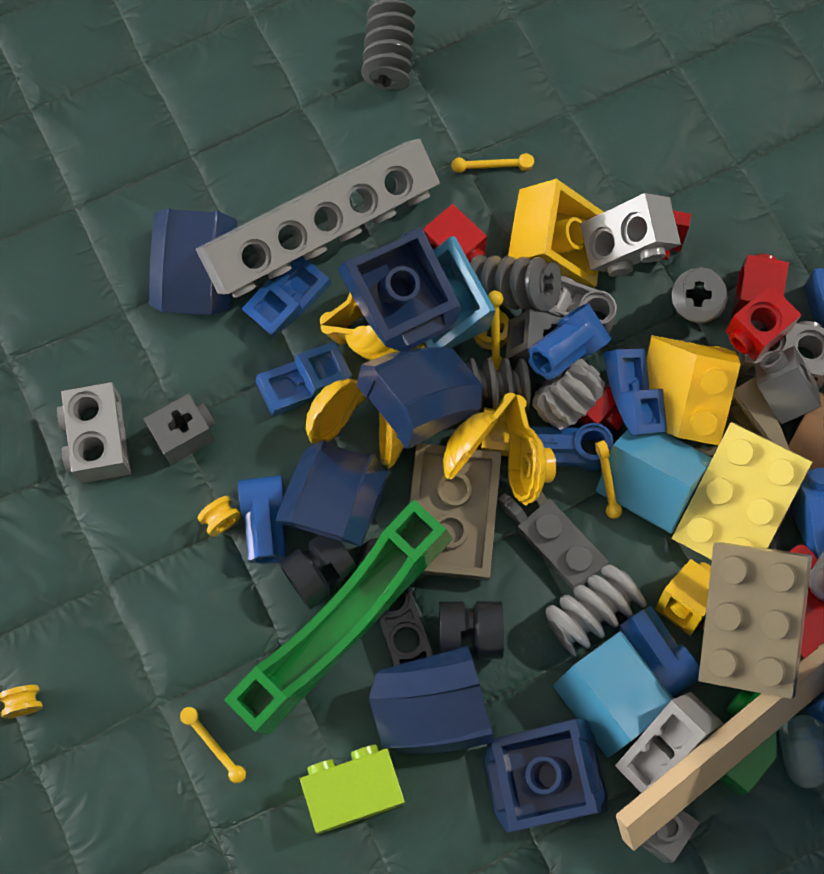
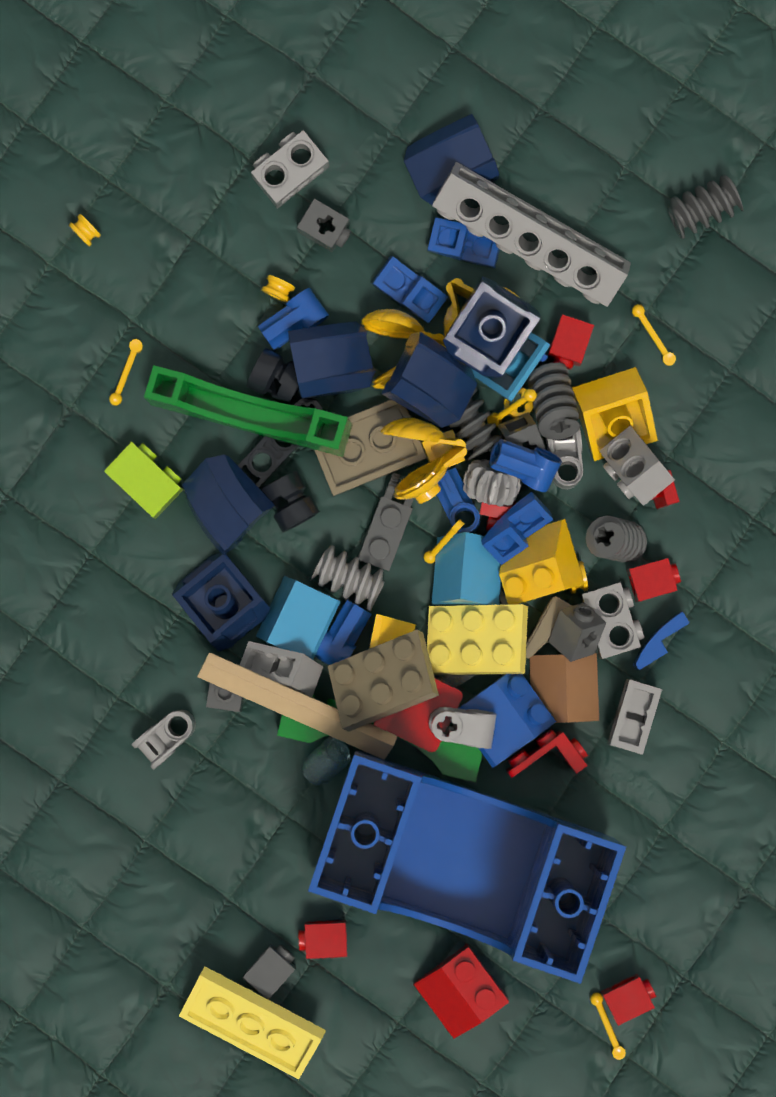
camera: 60 degrees right, 15 degrees up
red brick [725,285,801,361] -> none

